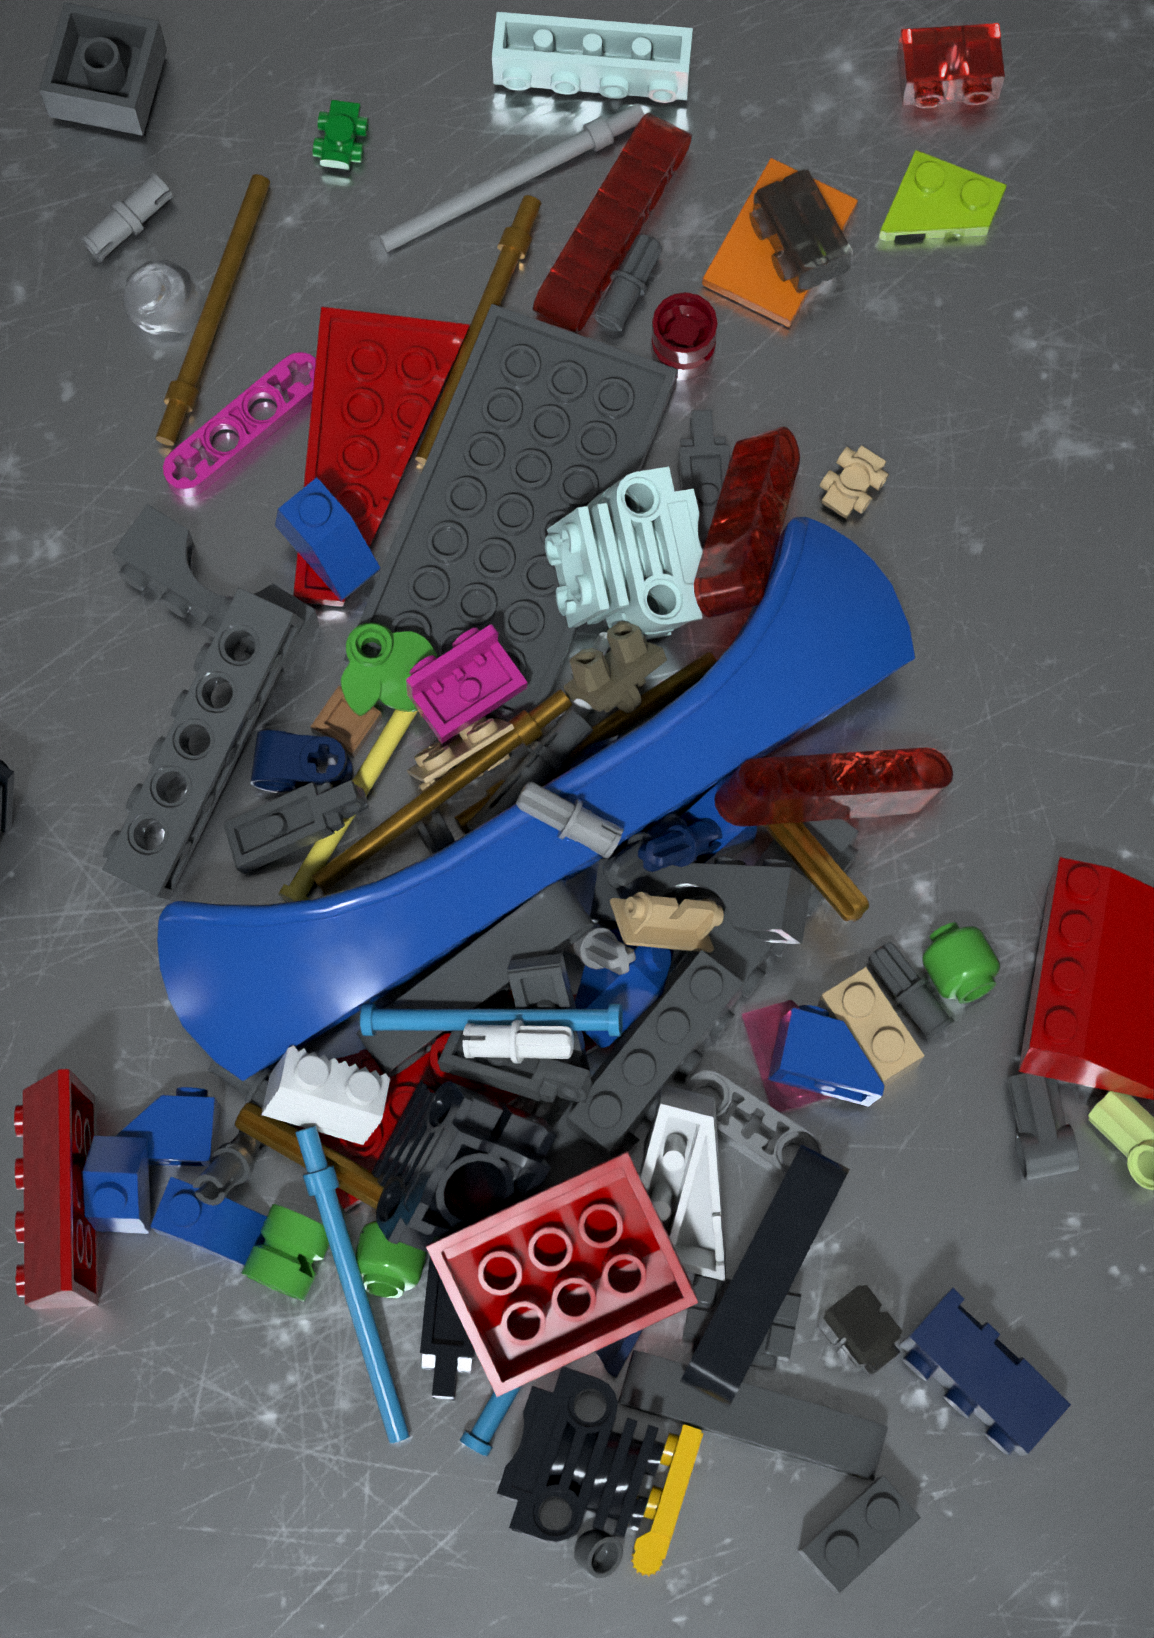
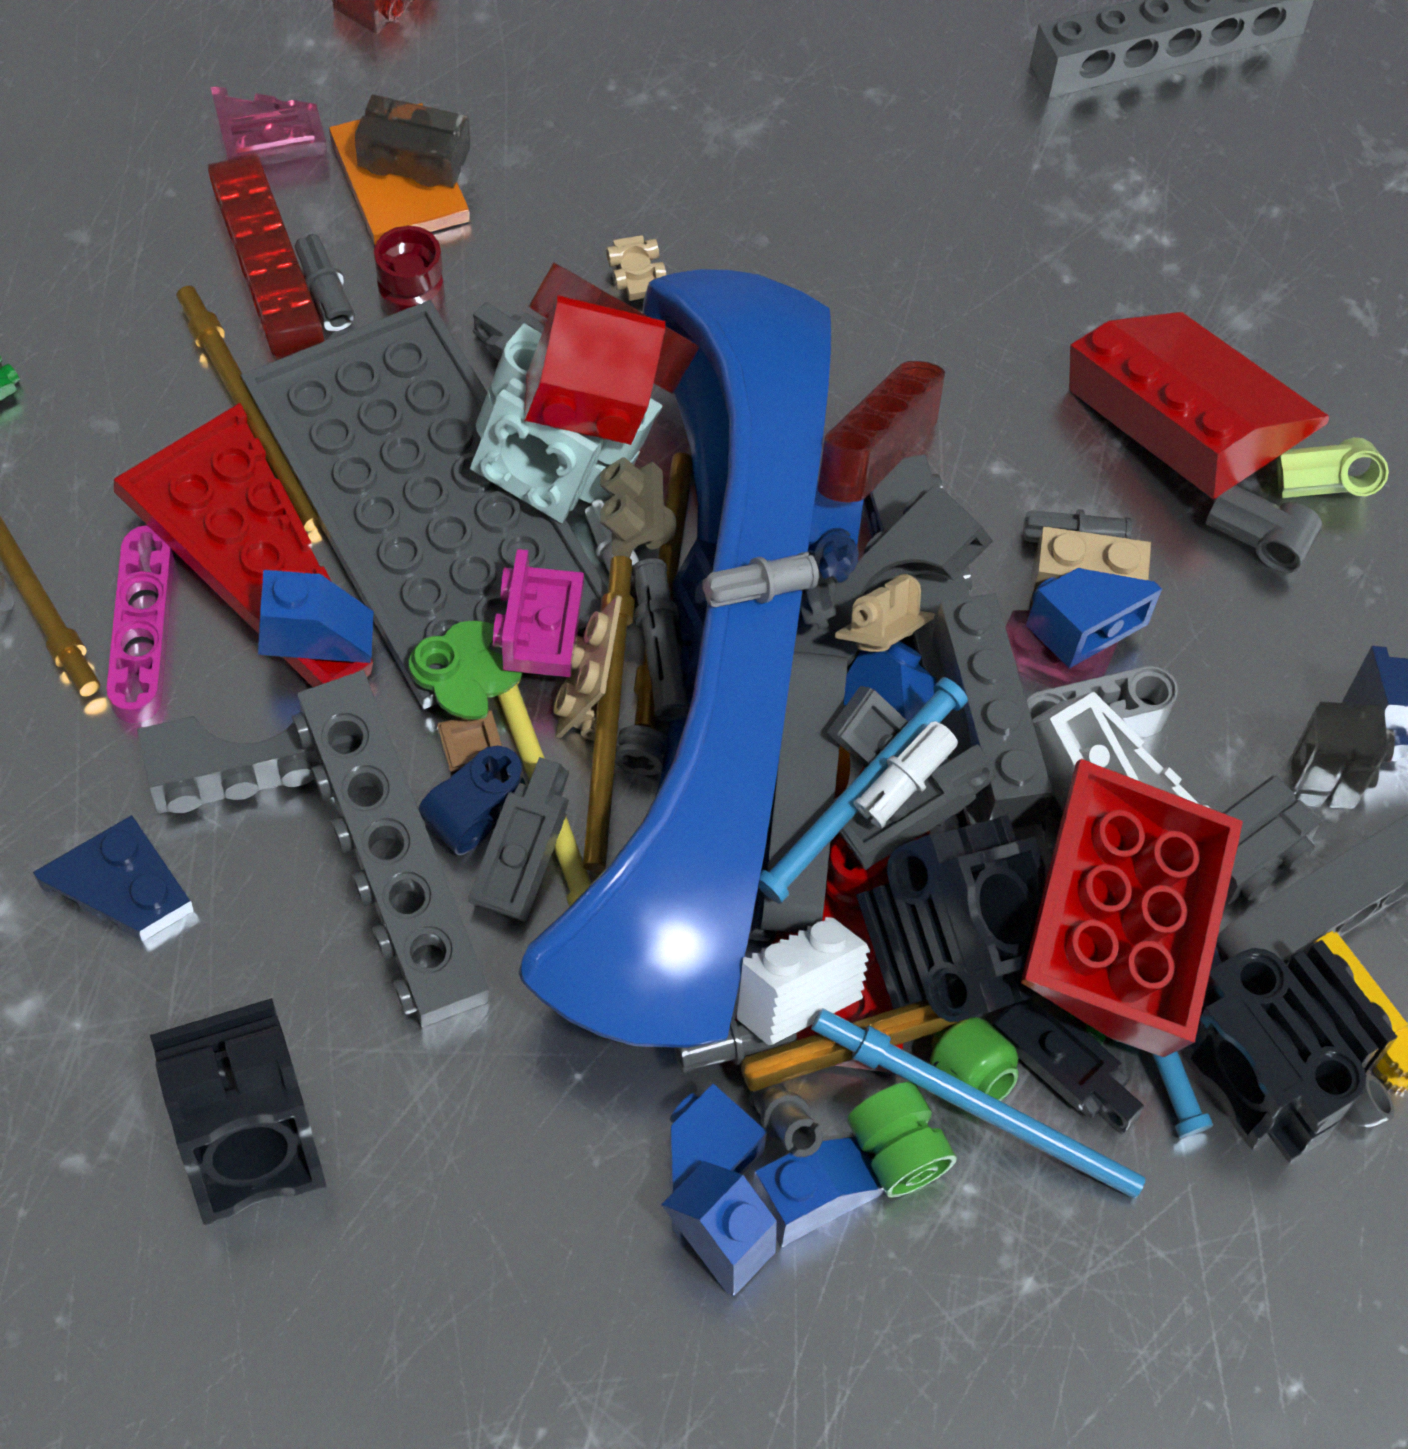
camera: 55 degrees left, 15 degrees down
red slope [14,1069,98,1310] -> none
light grey bar [378,103,646,253] -> none
light aqua brick [492,12,693,103] -> none
light grey axle [566,927,636,975] -> none
black beam [680,1144,850,1407] -> none
pearl gold axle [732,766,869,922] -> none
lime wing [879,150,1007,241] -> none
bright green head [922,922,1000,1004] -> none
none -> dark blue wing [33,815,194,941]
none -> clear pink wing [211,87,328,171]
none -> red slope [525,295,665,445]

